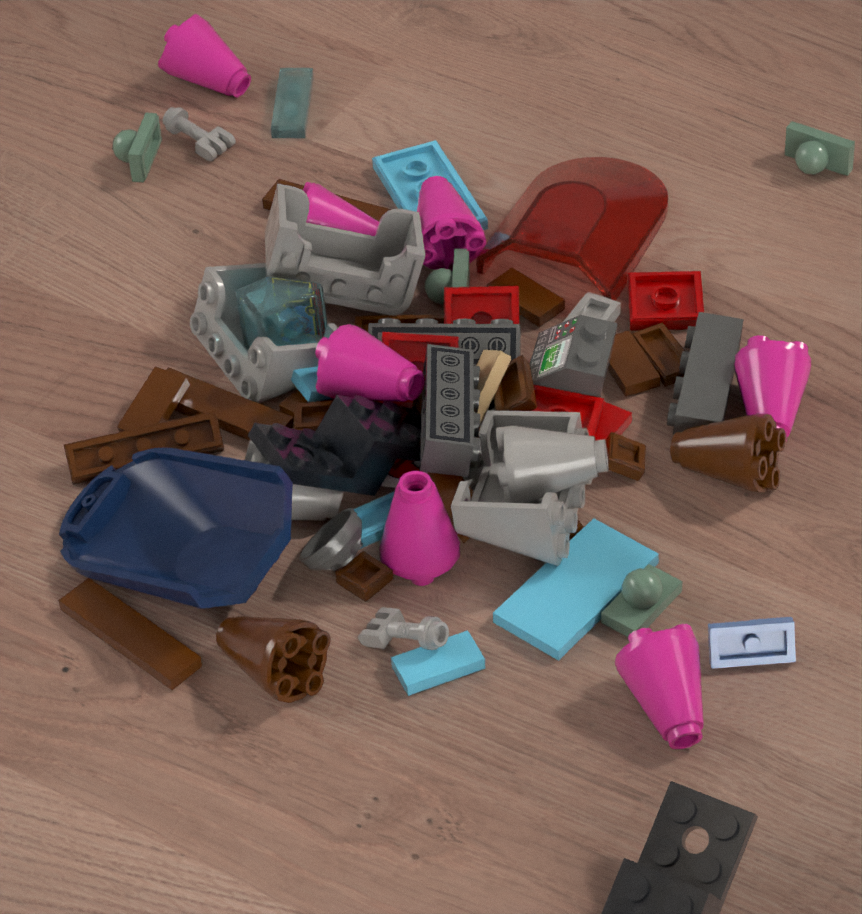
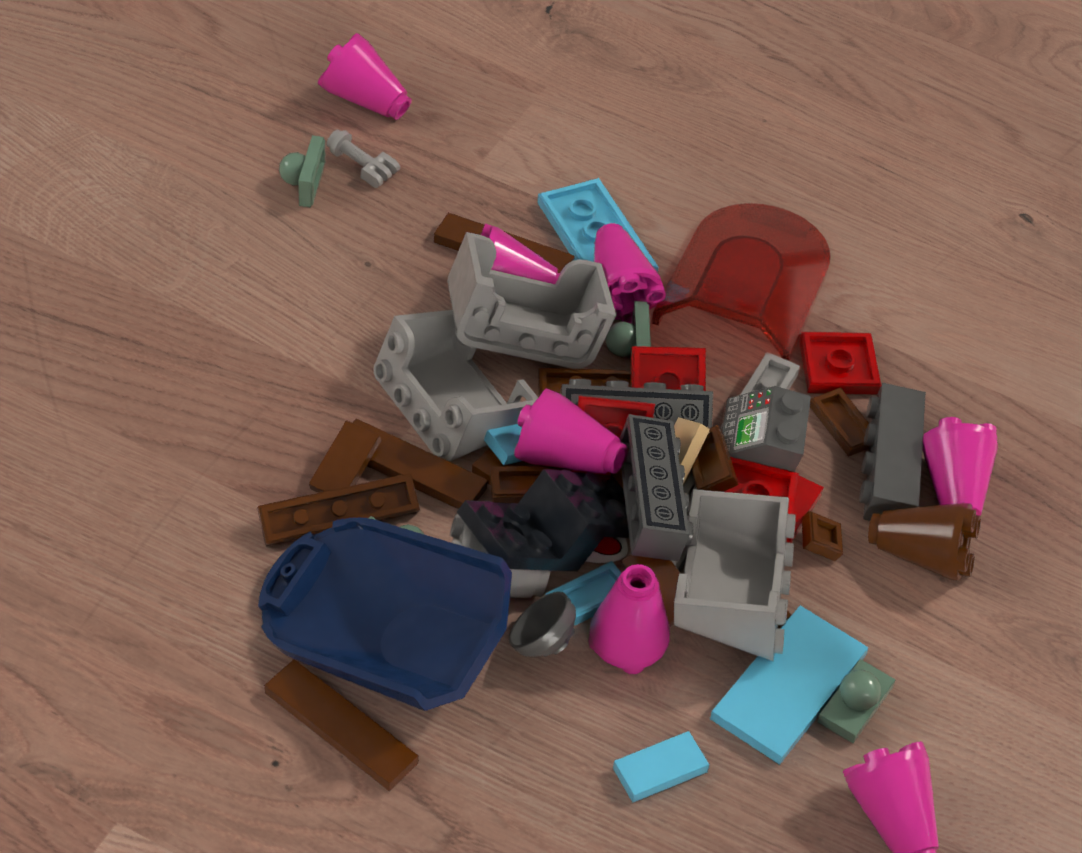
camera: 10 degrees left, 5 degrees up
reddish brown cone [216,616,331,703] -> none
clear light blue slope [235,276,328,350] -> none
clear light blue tile [271,68,314,138] -> none
reddish brown tile [335,551,393,602] -> none
light grey hinge [358,607,449,650] -> none
reddish brown tile [487,268,565,327] -> none
light grey cone [496,425,609,503] -> none
reddish brown tile [608,330,660,397] -> none
hinge [708,617,796,669] -> none
sand green tile [785,121,855,176] -> none

